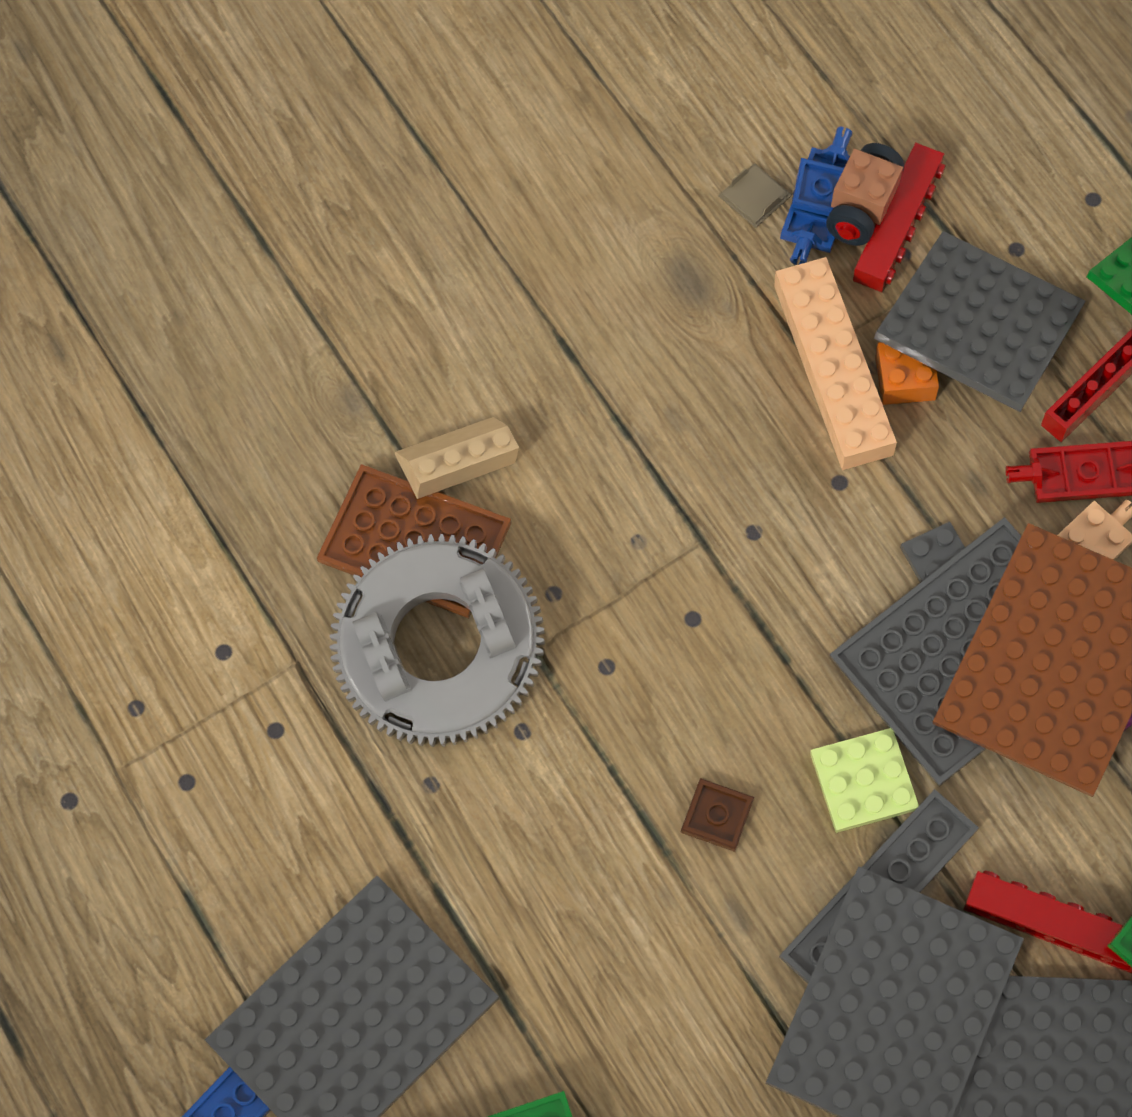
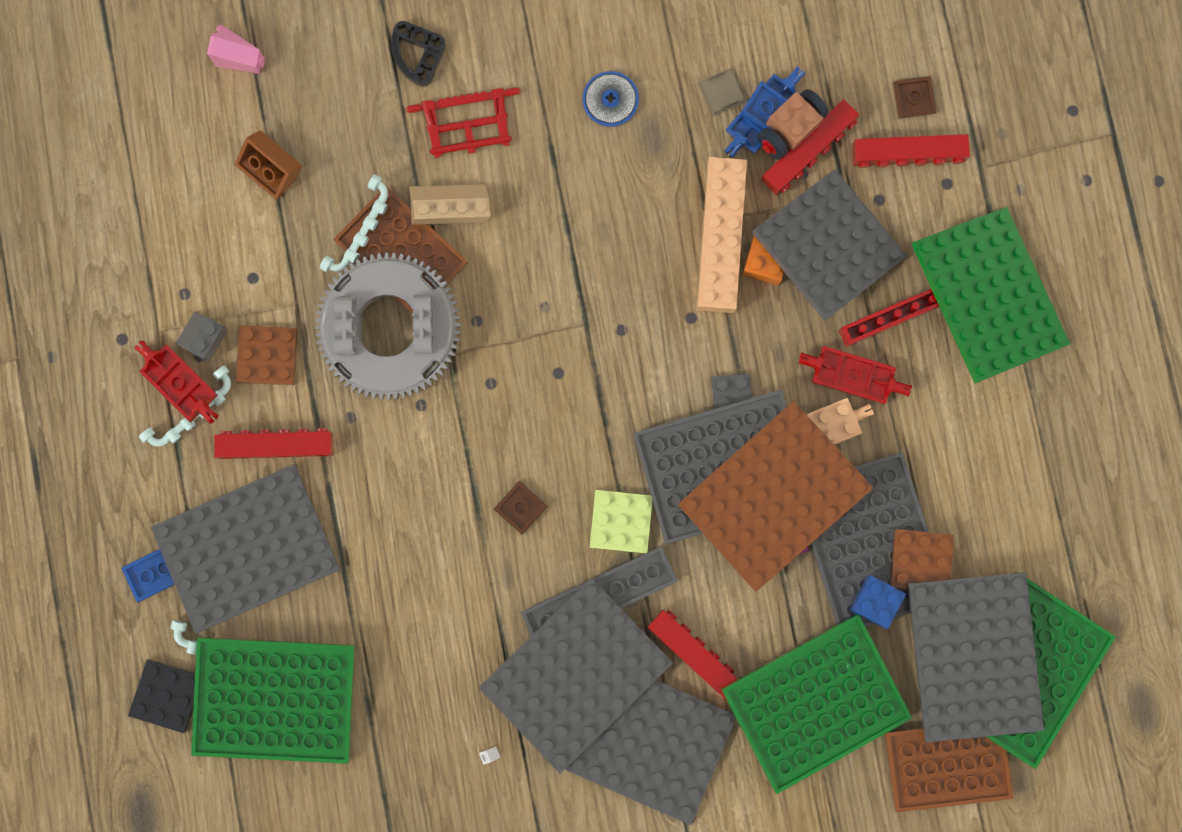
camera: 15 degrees right, 15 degrees up
none -> red plate [135,340,219,424]
none -> light aqua bar [139,365,231,447]
none -> dark grey slope [175,311,228,362]
none -> bright pink slope [207,25,265,74]
none -> red brick [214,428,334,459]
none -> dark orange slope [234,130,302,200]
none -> dark orange plate [236,325,298,385]
none -> light aqua bar [320,174,388,272]
none -> black beam [391,21,446,87]
none -> red piece [406,87,521,159]
none -> piece [583,71,639,127]
none -> red brick [852,134,970,168]
none -> reddish brown tile [892,76,936,119]

